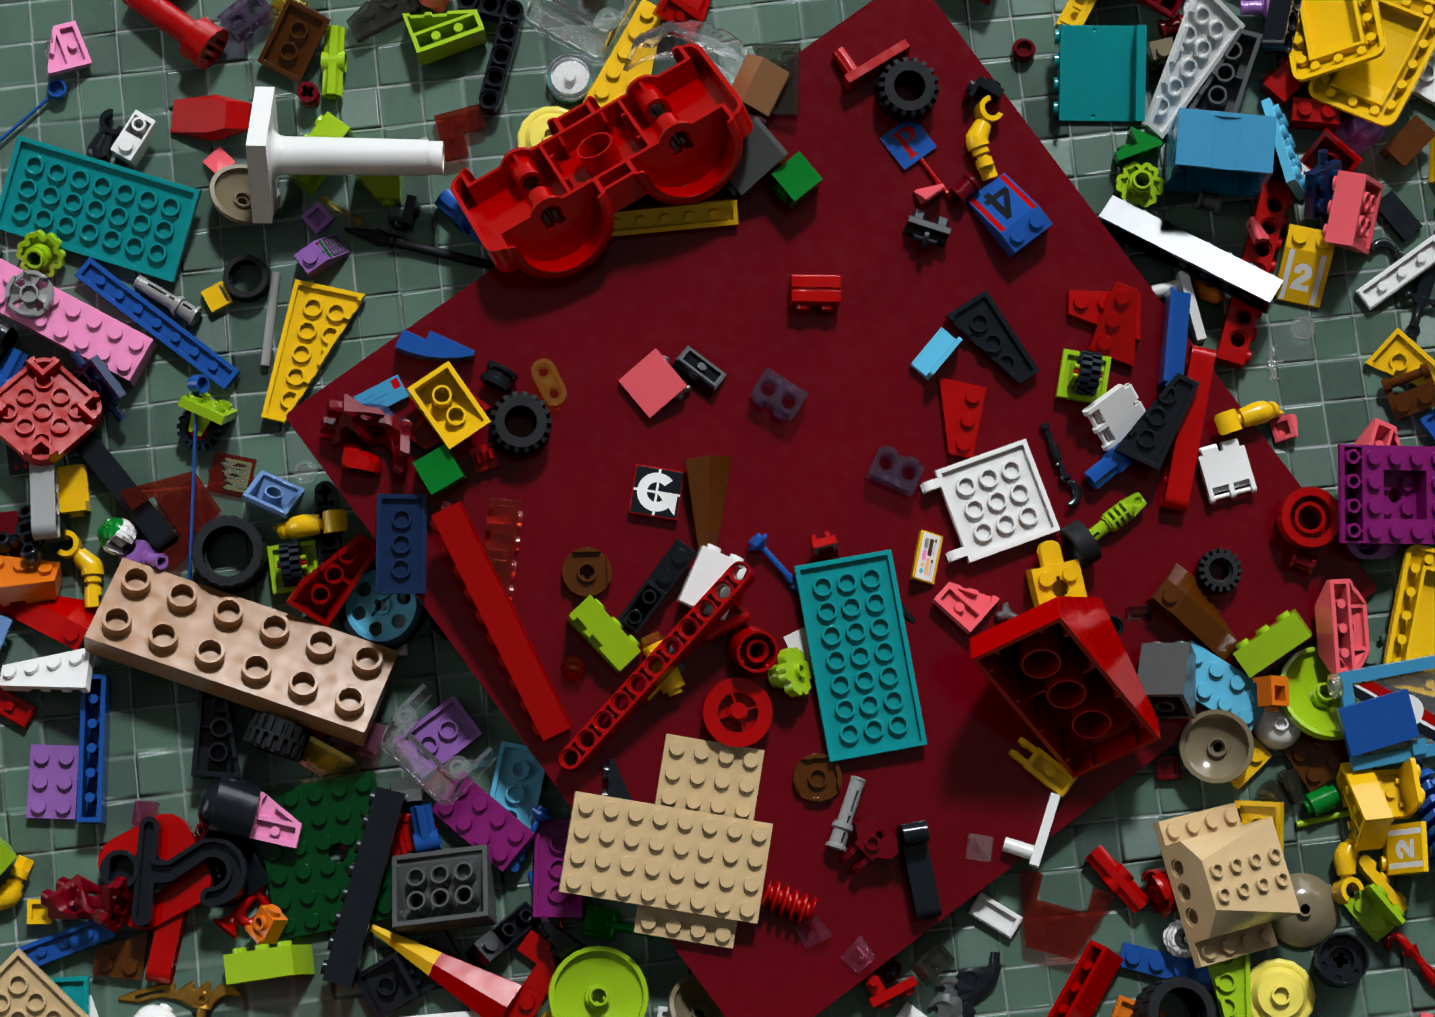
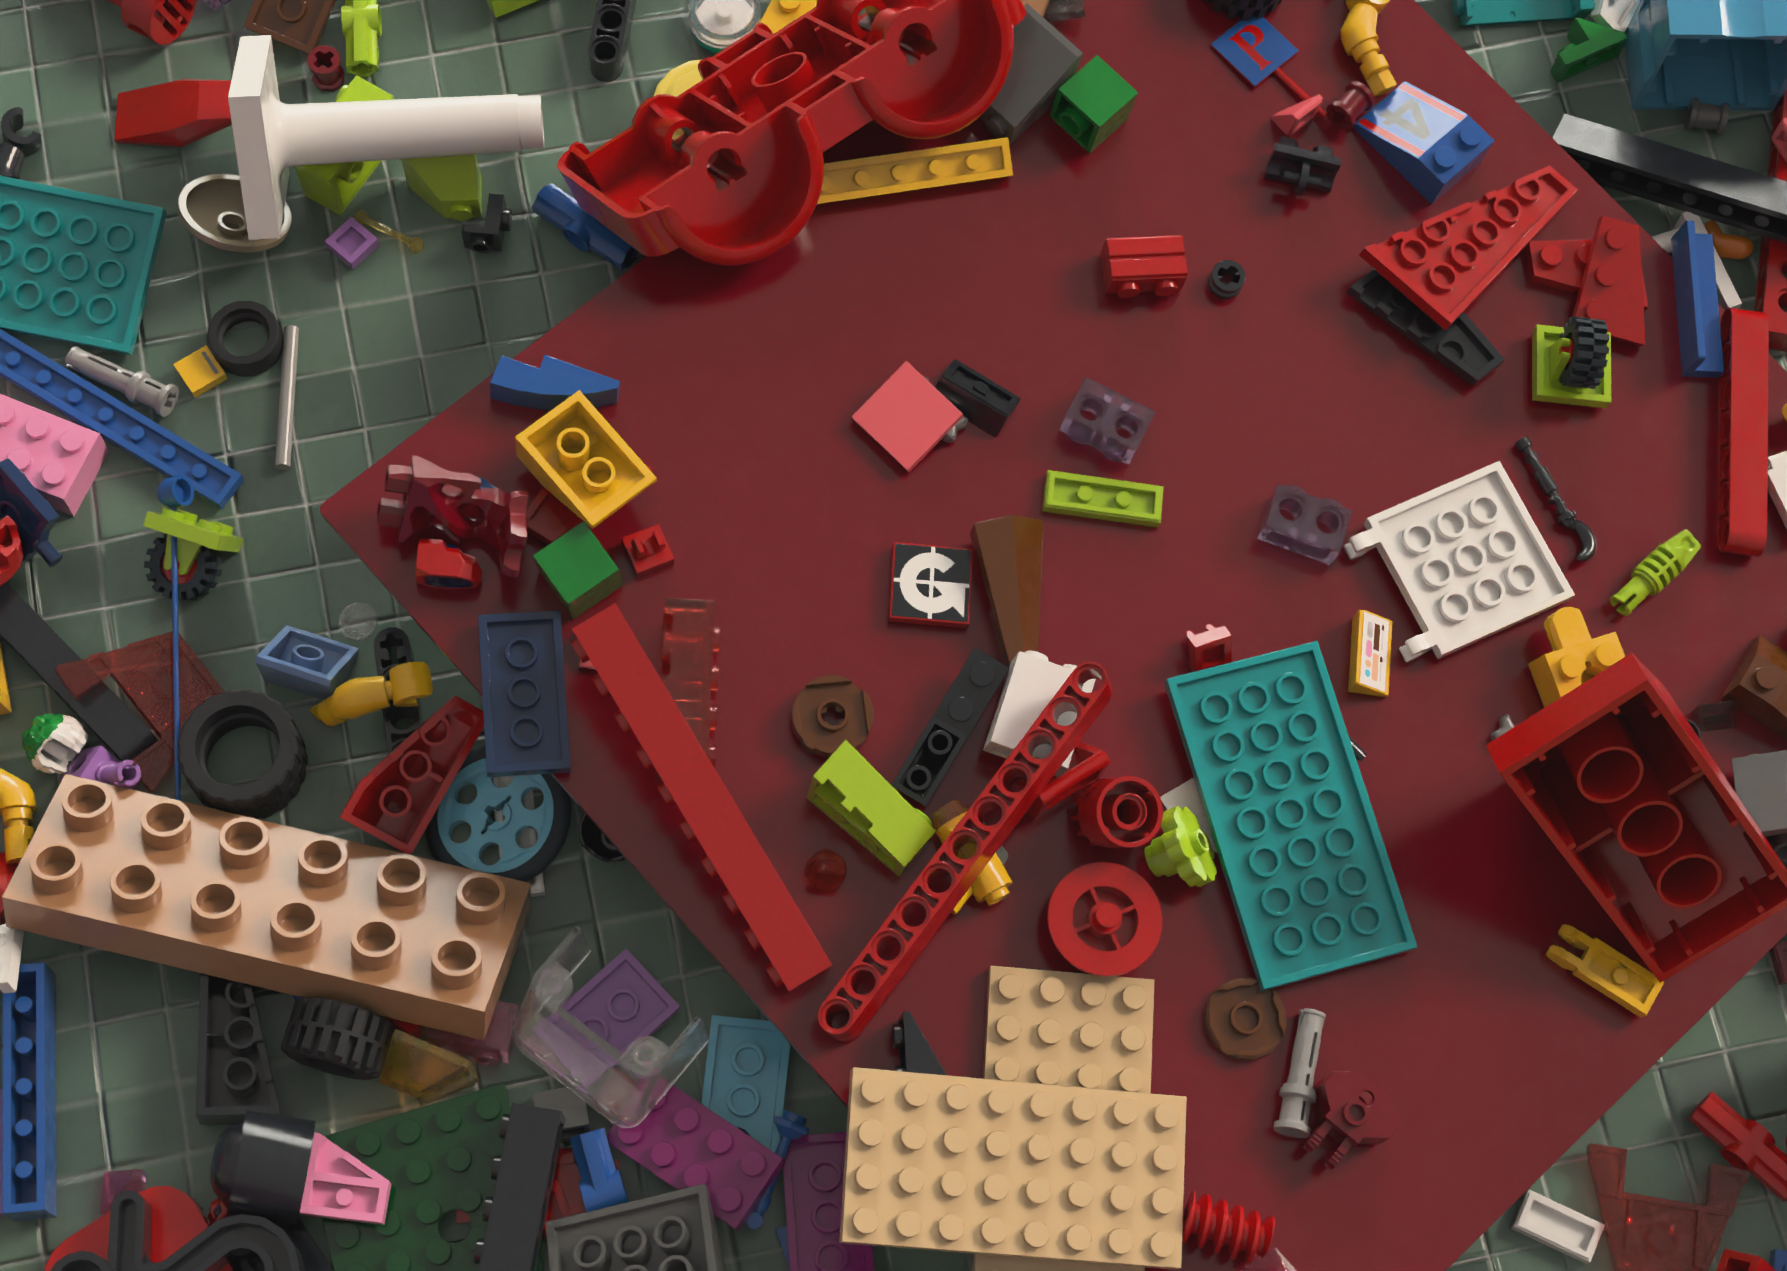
camera: 10 degrees left, 10 degrees down
white slope [110,110,157,168] -> none
coral slope [203,146,236,174] -> none
piece [206,451,257,498] -> none
yellow wing [261,279,366,424] -> none
plate [267,540,319,595] -> none
medium lavender slope [294,233,350,280] -> none
black piece [344,228,495,270] -> none
dark azure tile [353,374,409,408] -> none
clear red plate [434,104,486,163] -> none
black wheel [479,361,519,395] -> none
black tyre [489,391,552,457] -> none
clear yellow plate [531,358,567,406] -> none
blue piece [748,532,798,594] -> none
black beam [896,820,942,921] -> none
medium azure panel [910,327,963,381] -> none
coral wing [931,582,999,634] -> none
red wing [938,377,987,459] -> none
clear slope [966,834,993,862] -> none
white piece [1002,792,1061,869] -> none
black tyre [1060,520,1102,569] -> none
white plate [1082,383,1146,451] -> none
blue piece [1083,443,1134,490] -> none
black wing [1113,373,1200,472] -> none
lime plant [1115,161,1164,210] -> none
none -> lime tile [1042,470,1164,528]
none -> black bush [1208,260,1246,299]
none -> red wing [1359,165,1578,331]

